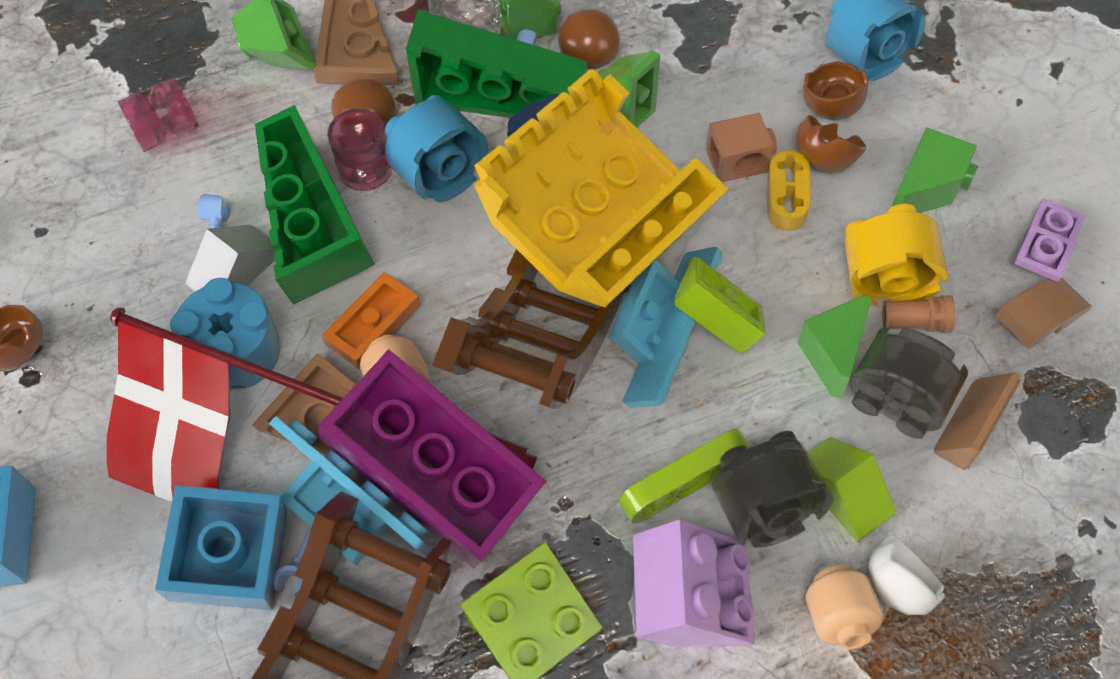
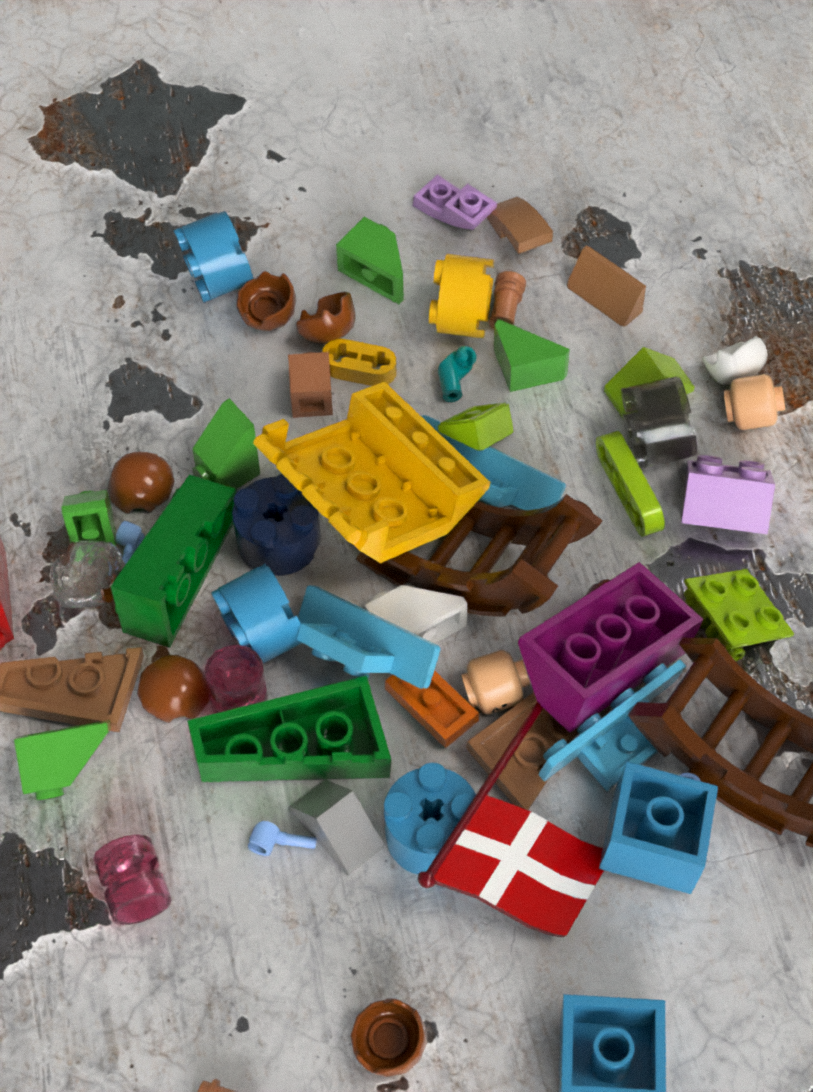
camera: 80 degrees left, 5 degrees down
clear smoke brick [850,327,968,439] -> none
none -> medium azure bracket [296,585,440,688]
none -> white slope [364,585,467,643]
none -> teal arm [438,346,477,402]

